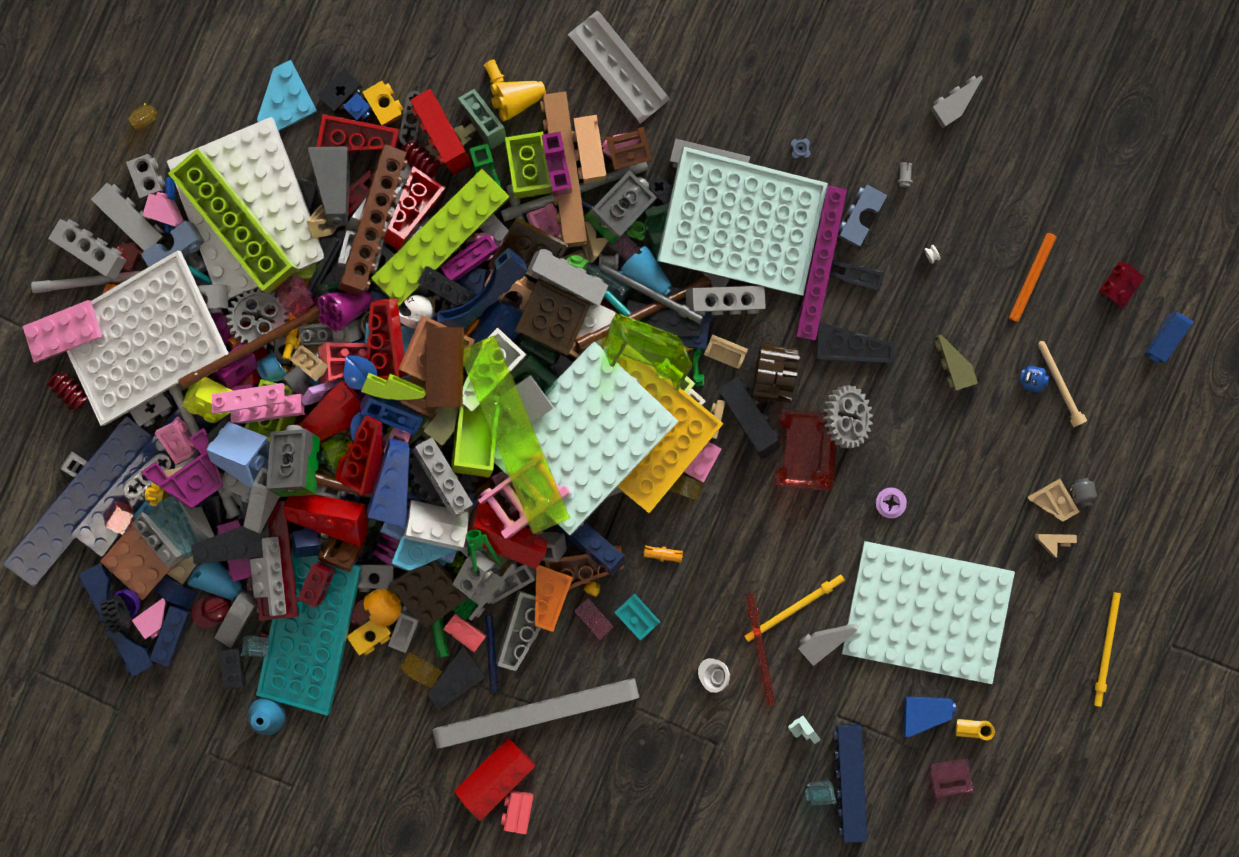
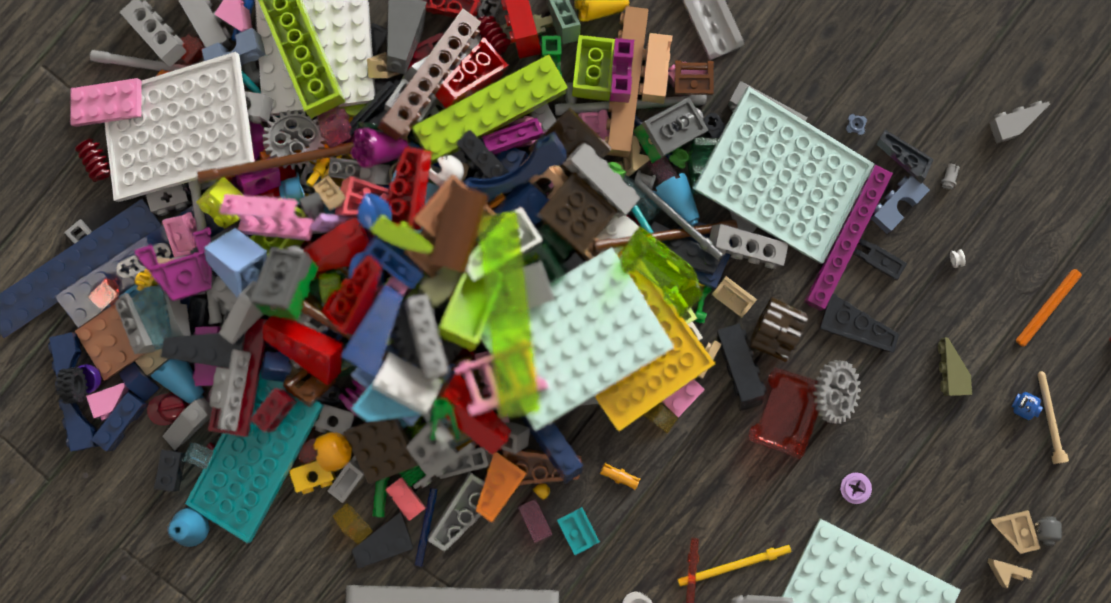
camera: 15 degrees right, 5 degrees down
none -> black wing [877,130,934,184]

